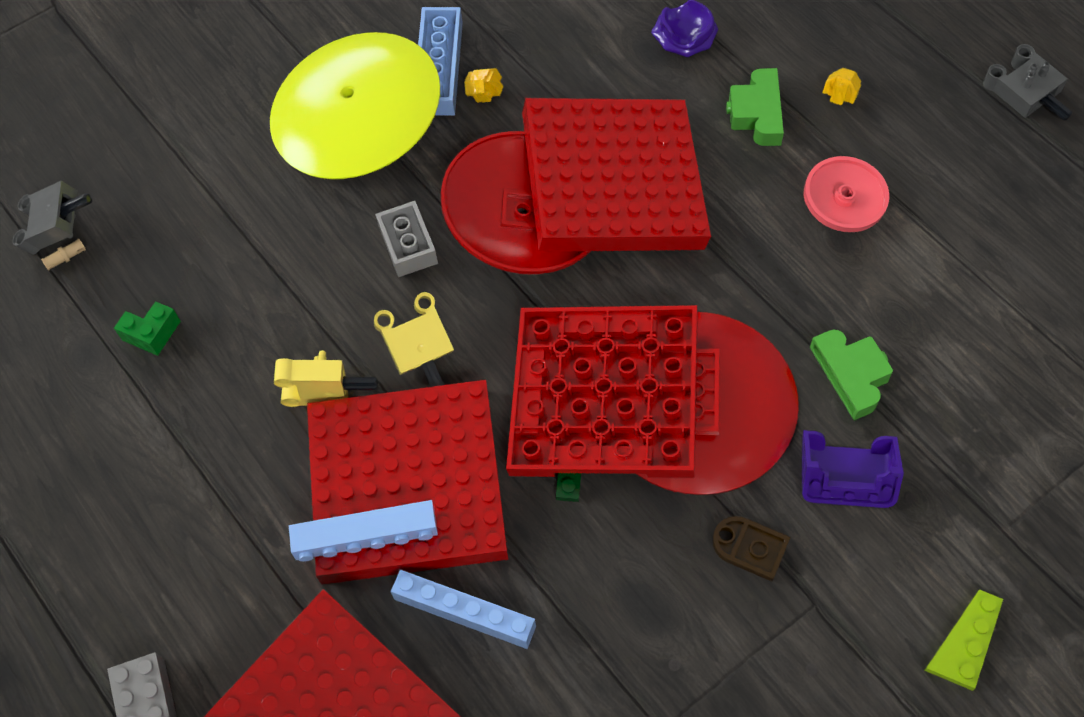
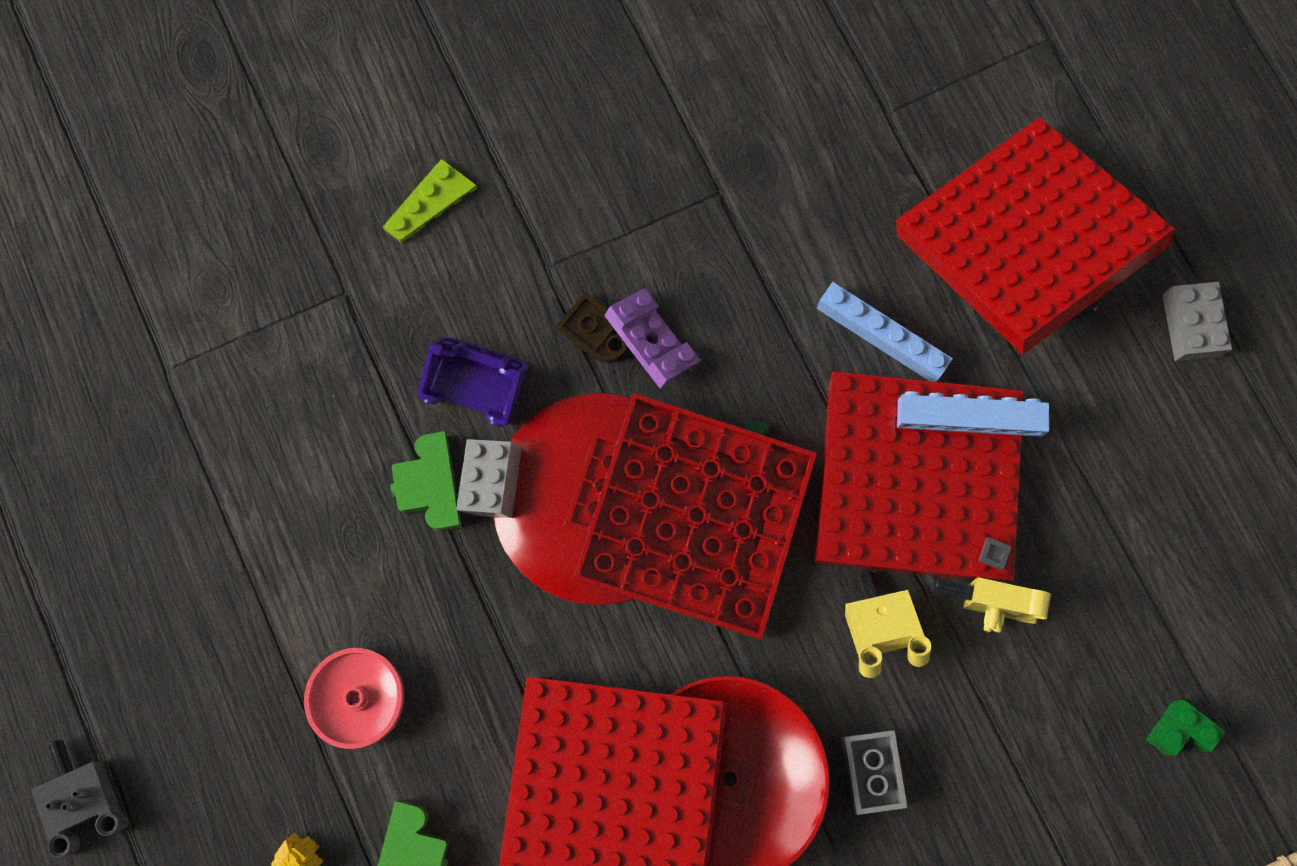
camera: 170 degrees left, 15 degrees up
none -> light grey brick [456,439,522,518]
none -> medium lavender piece [604,288,701,389]
none -> flat silver plate [978,538,1011,571]

